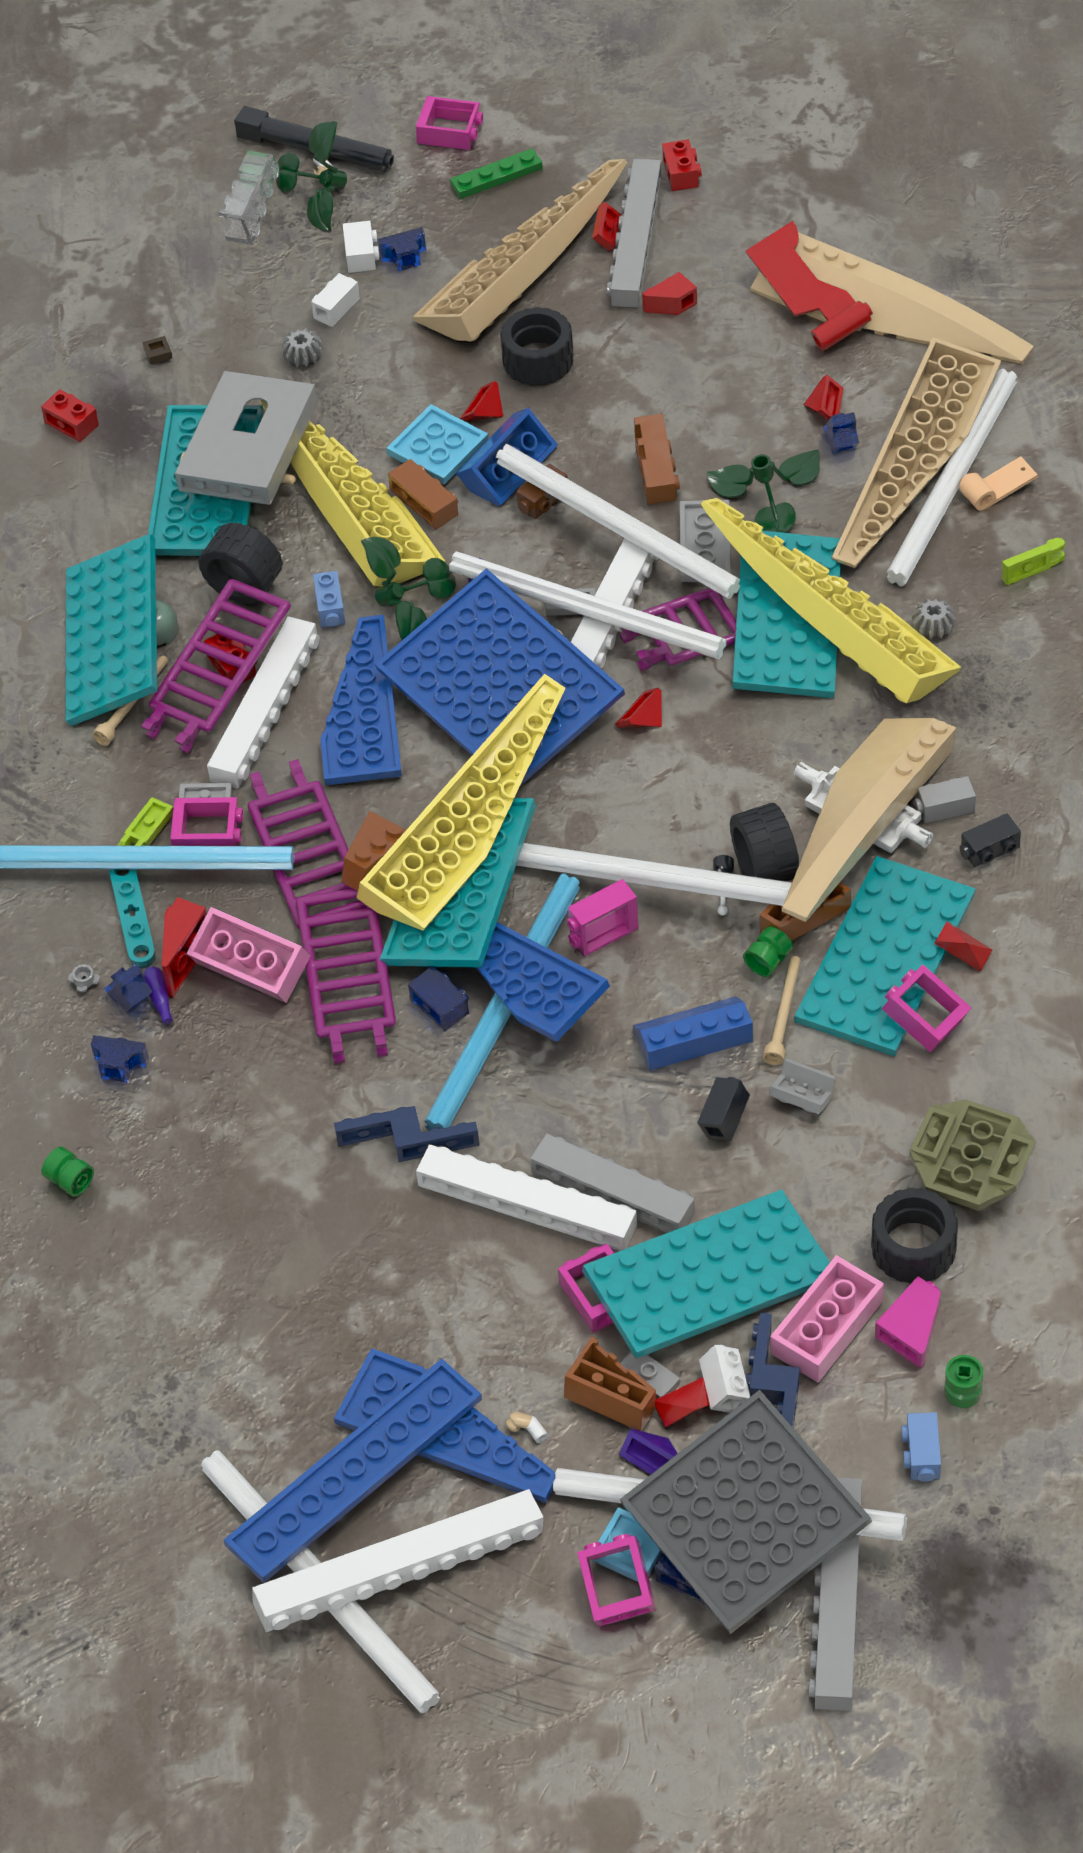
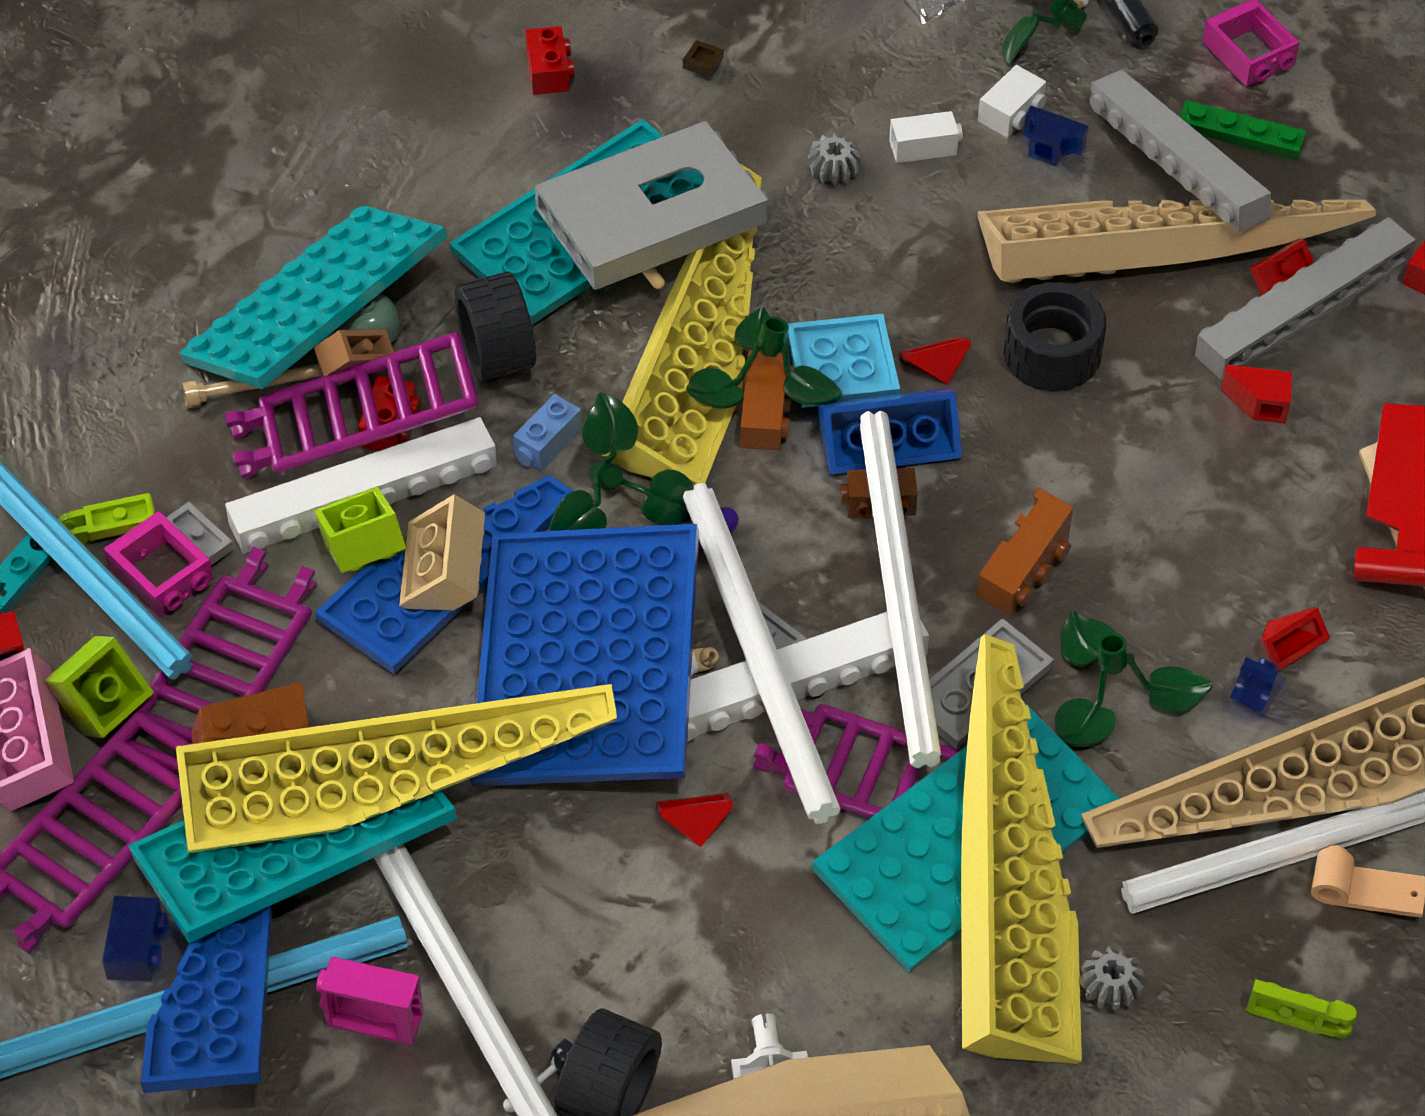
camera: 40 degrees right, 0 degrees up
none -> lime brick [44,636,154,738]
none -> lime brick [313,486,406,573]
none -> medium nougat brick [314,329,394,376]
none -> tan slope [399,494,485,610]
none -> dark green plant [686,307,843,409]
none -> light grey brick [1090,70,1271,233]

